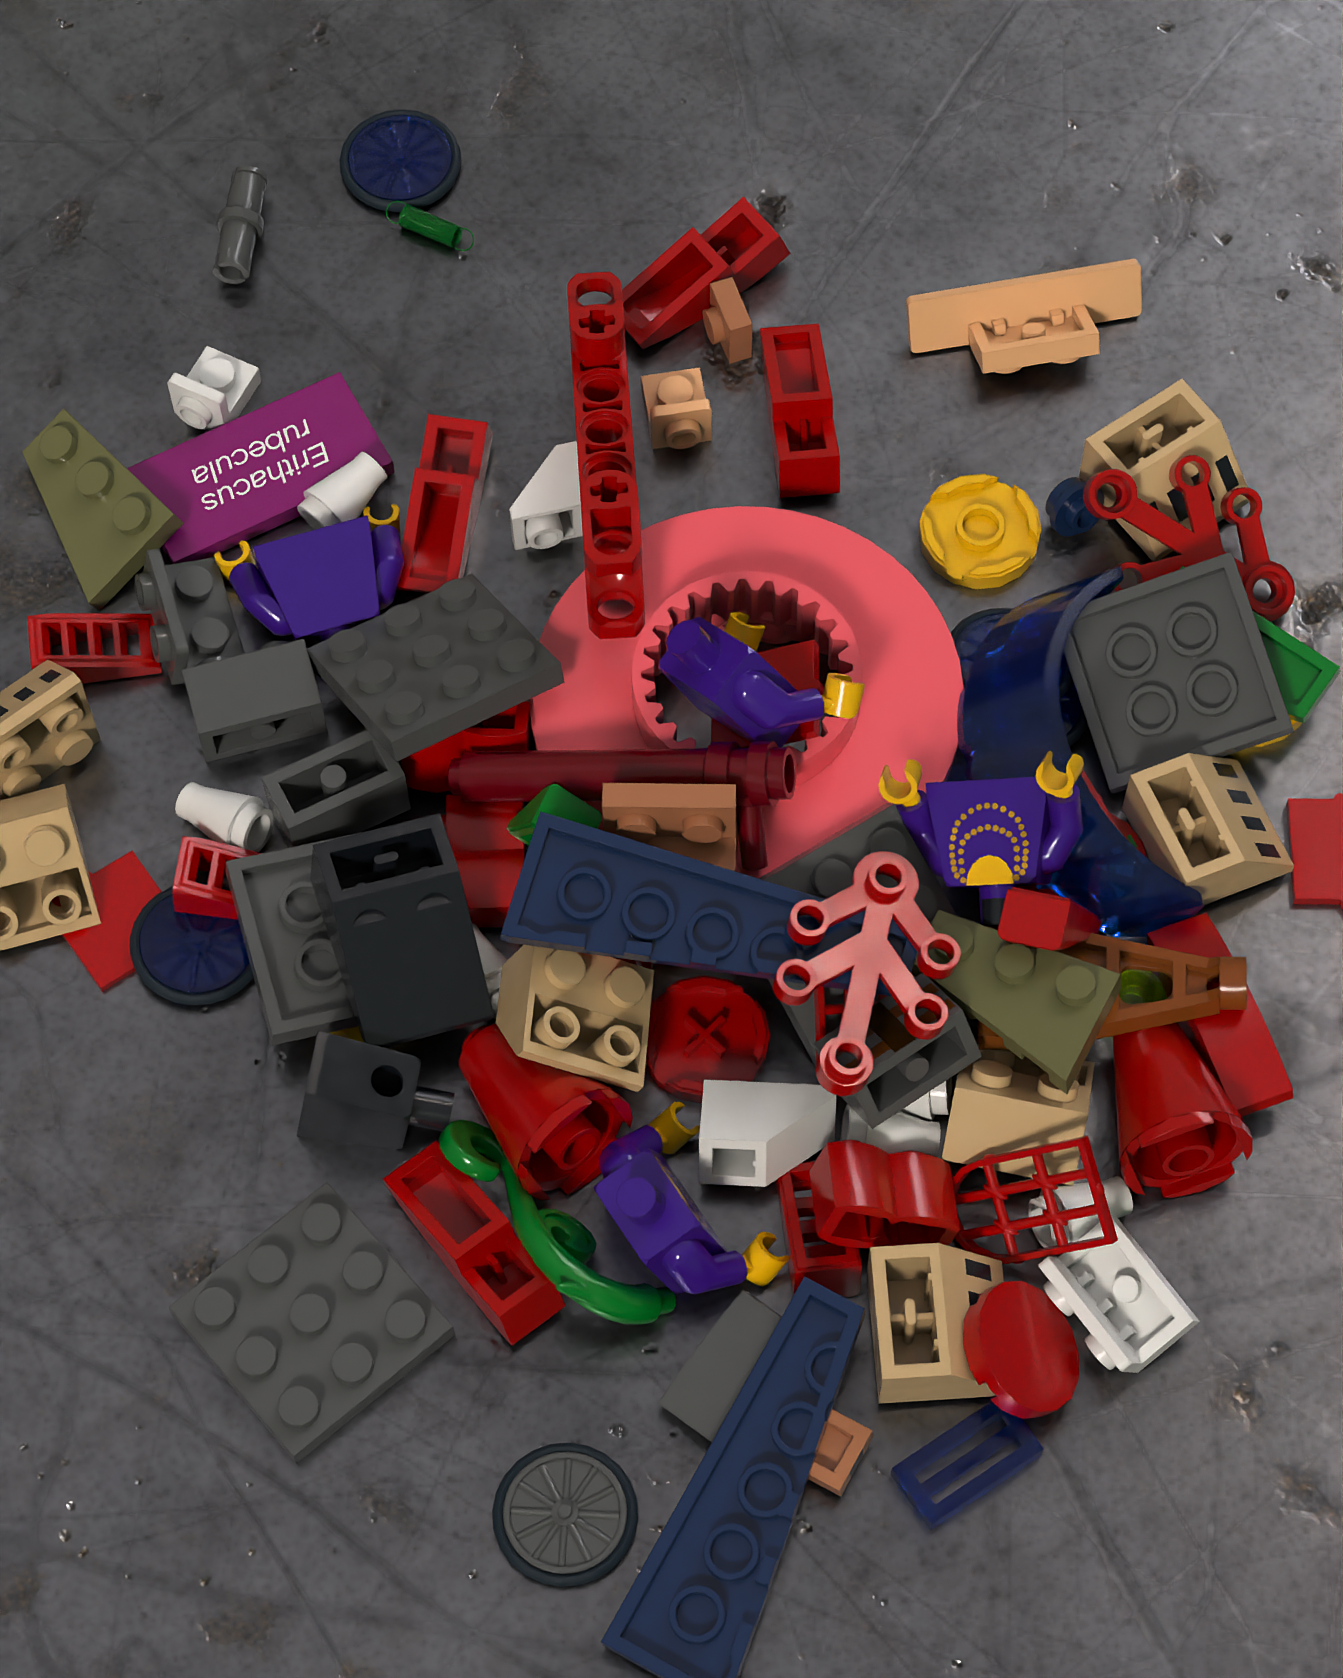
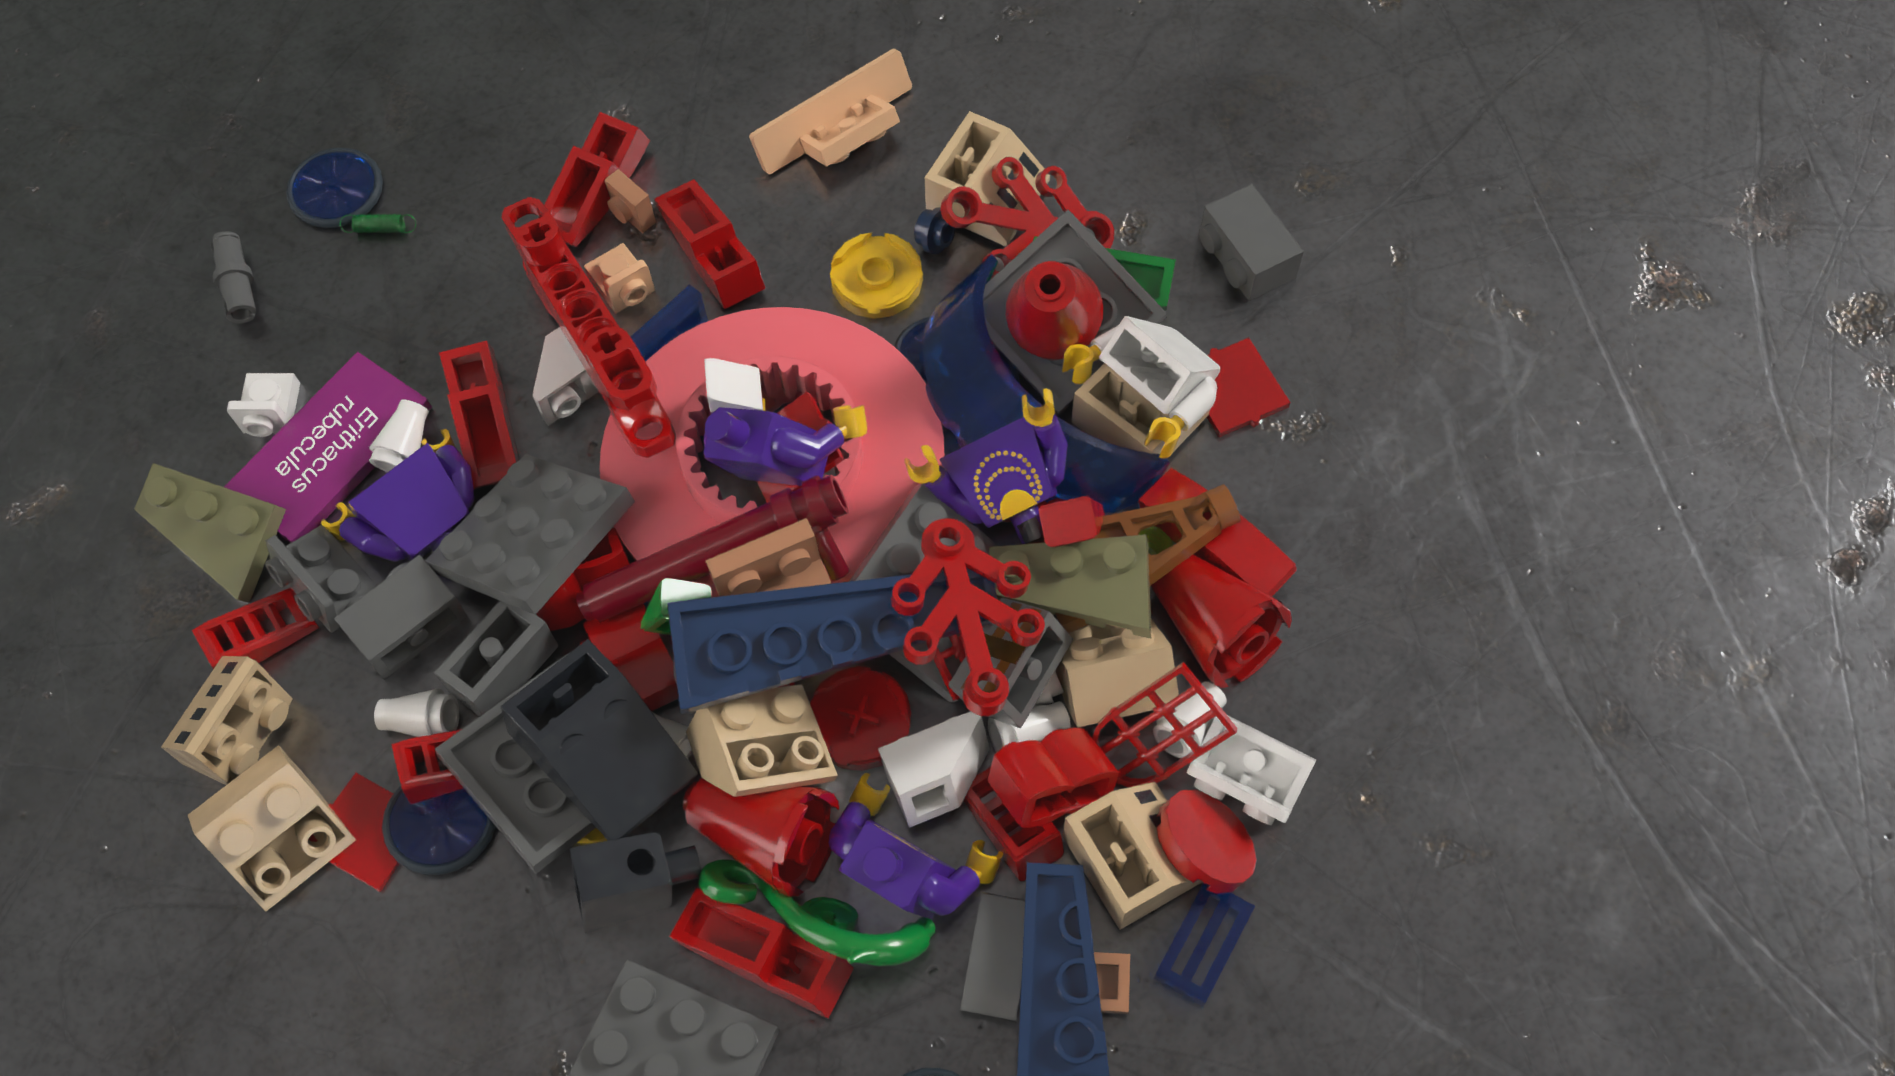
camera: 25 degrees left, 0 degrees up
none -> clear blue tile [631,284,708,362]
none -> white slope [704,358,763,413]
none -> red cone [1005,261,1103,361]
none -> white torso [1062,316,1221,459]

